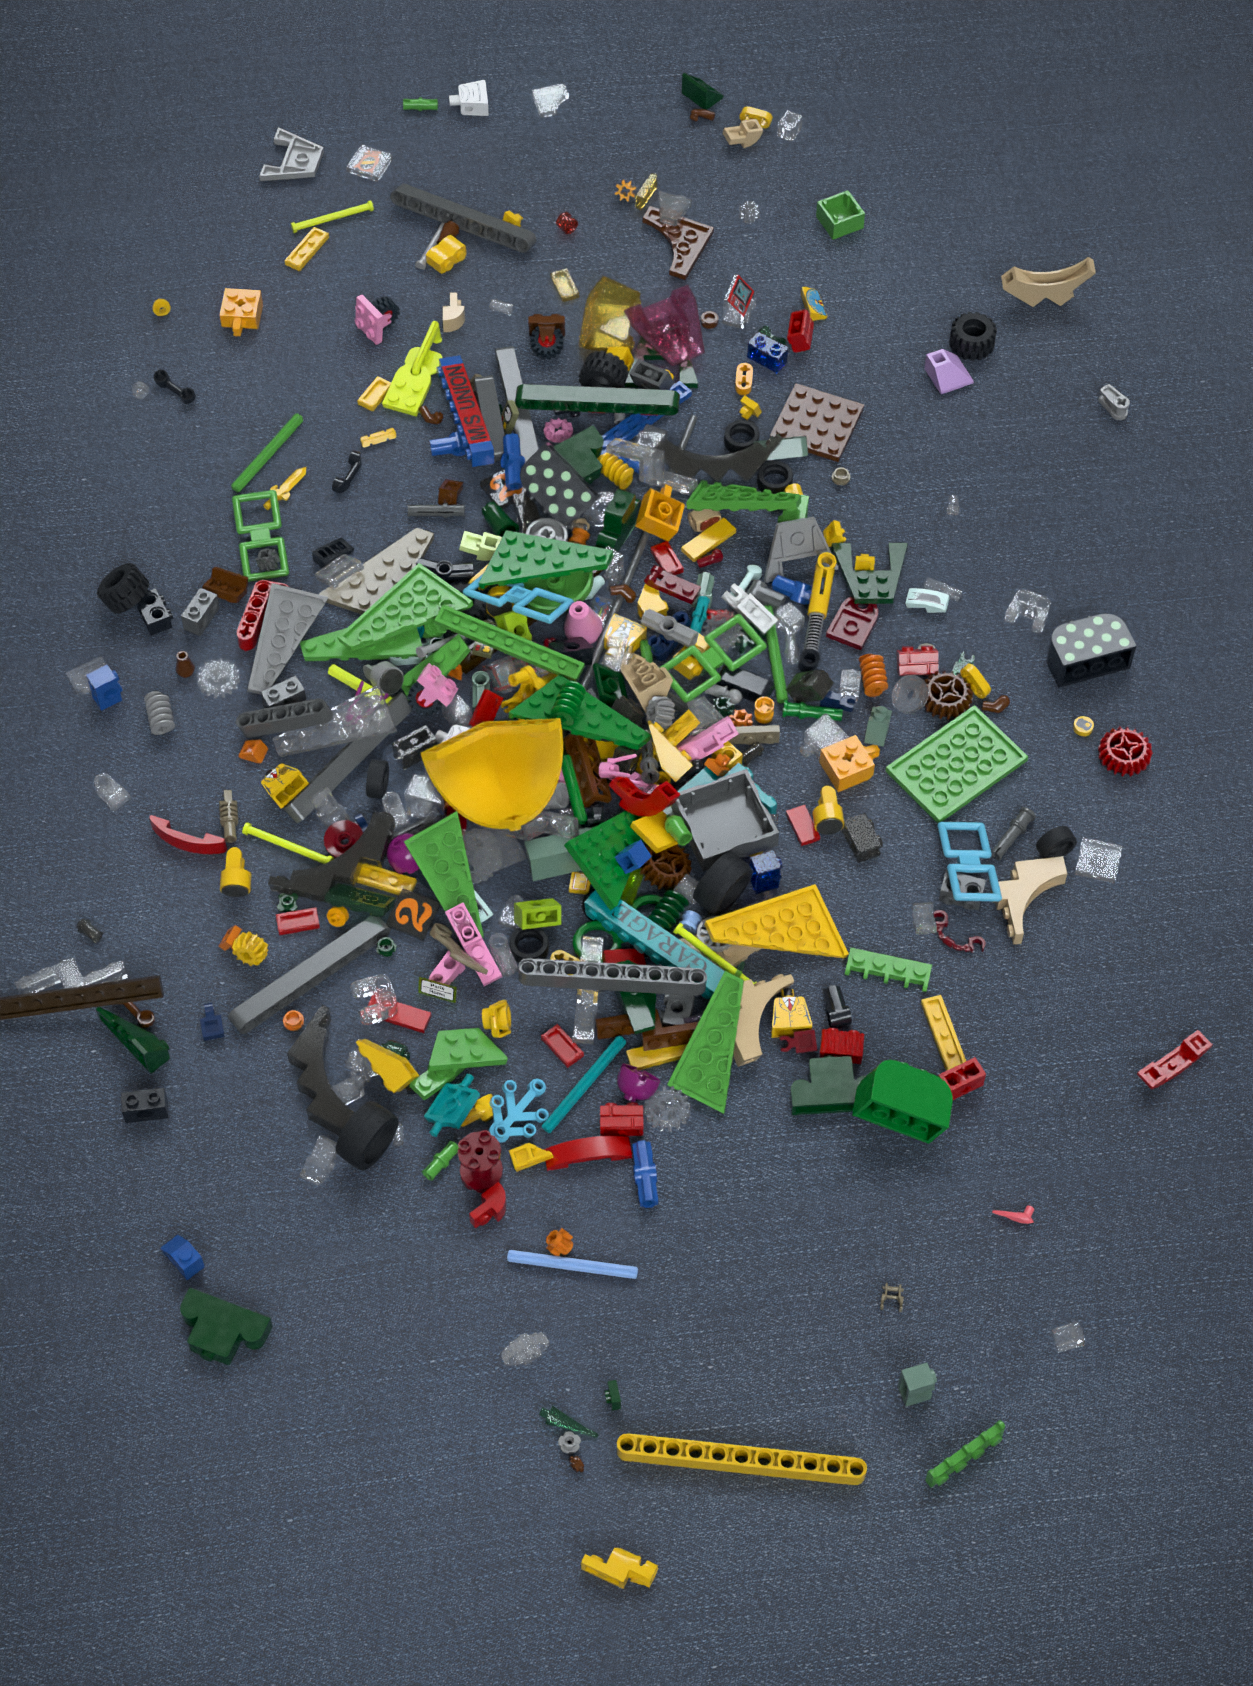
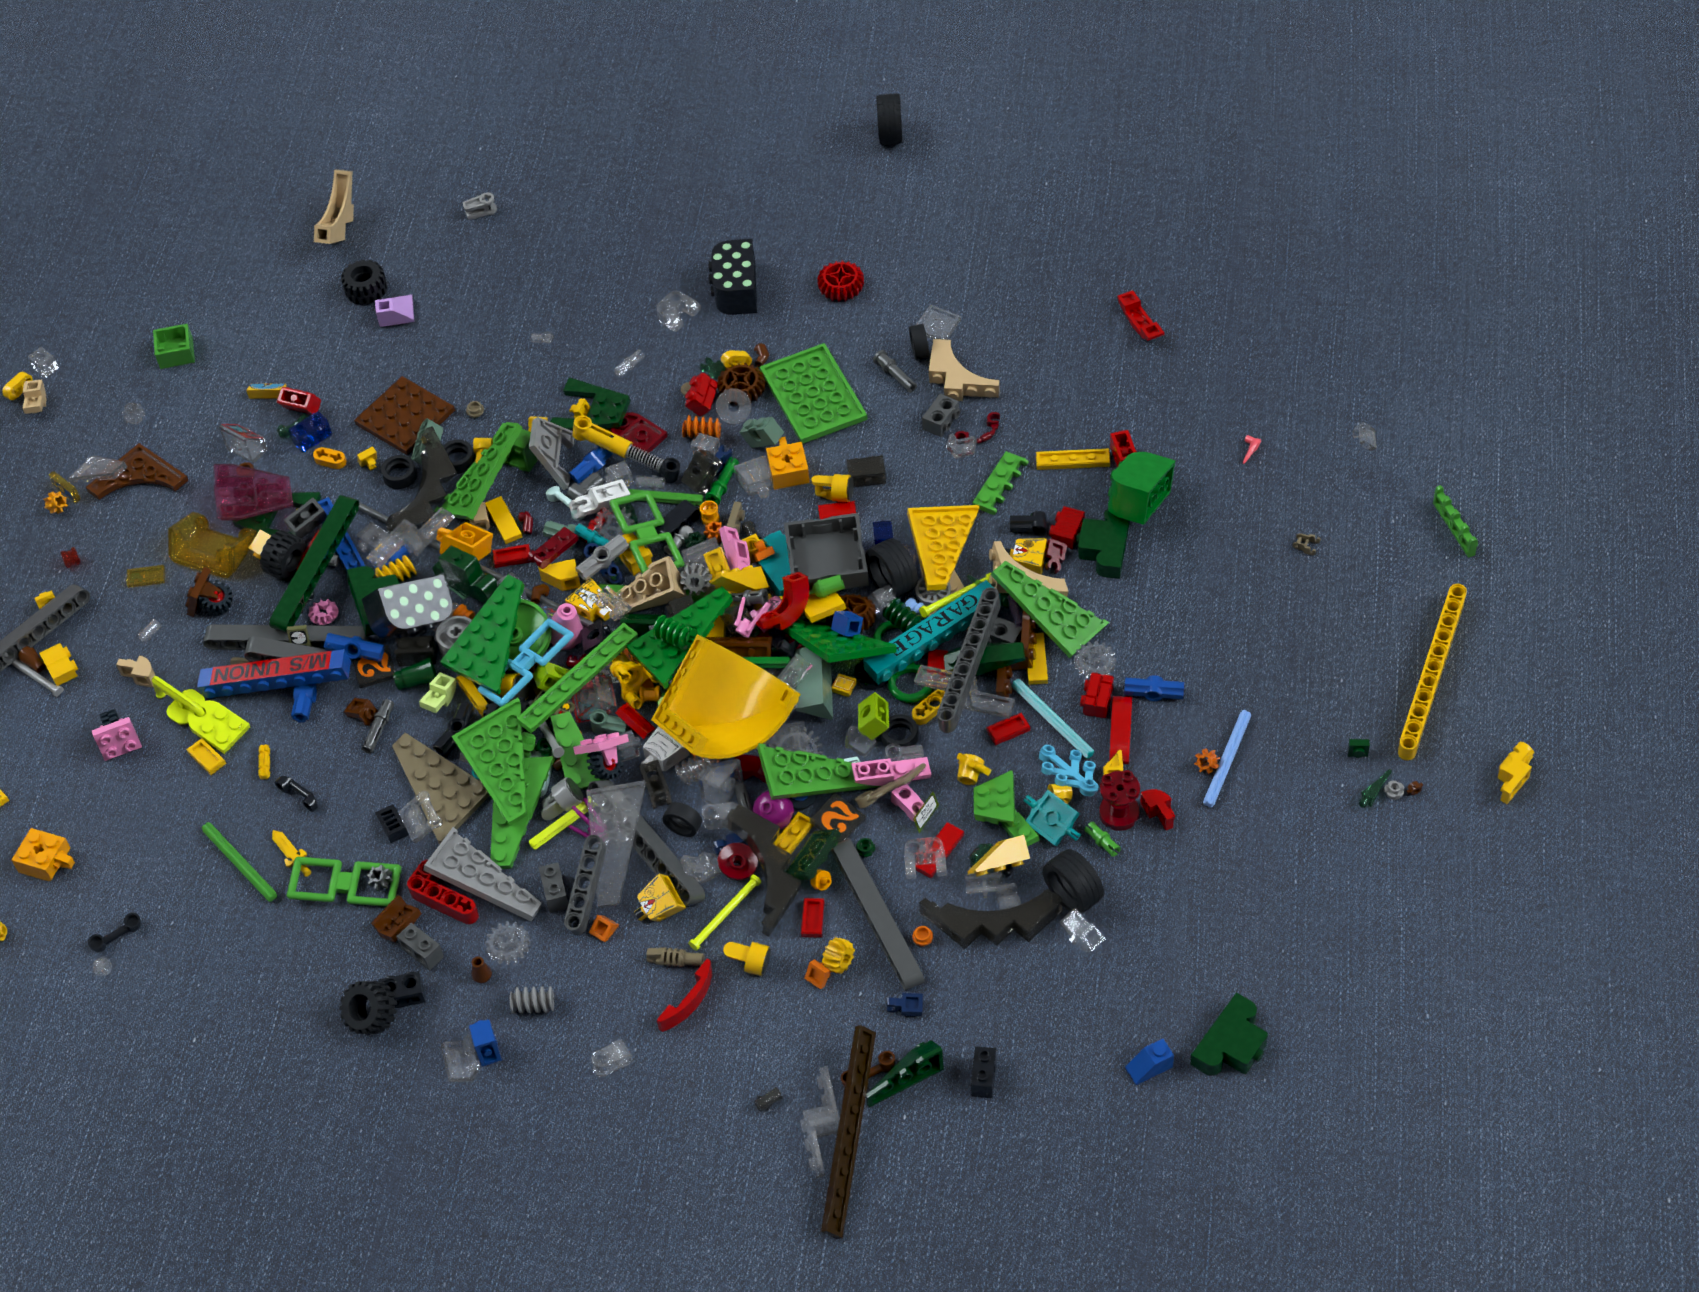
camera: 70 degrees left, 5 degrees down
dark green plate [277,893,298,913] -> none
reddish brown arm [419,405,444,425] -> none
clear gear [501,1332,550,1366] -> none
magenta cylinder [617,1063,661,1102] -> none
sand green brick [898,1363,937,1407] -> none
light aqua slope [905,588,950,613] -> none
medium azure bar [937,822,1002,902] -> none
yellow tile [1073,716,1094,736] -> none

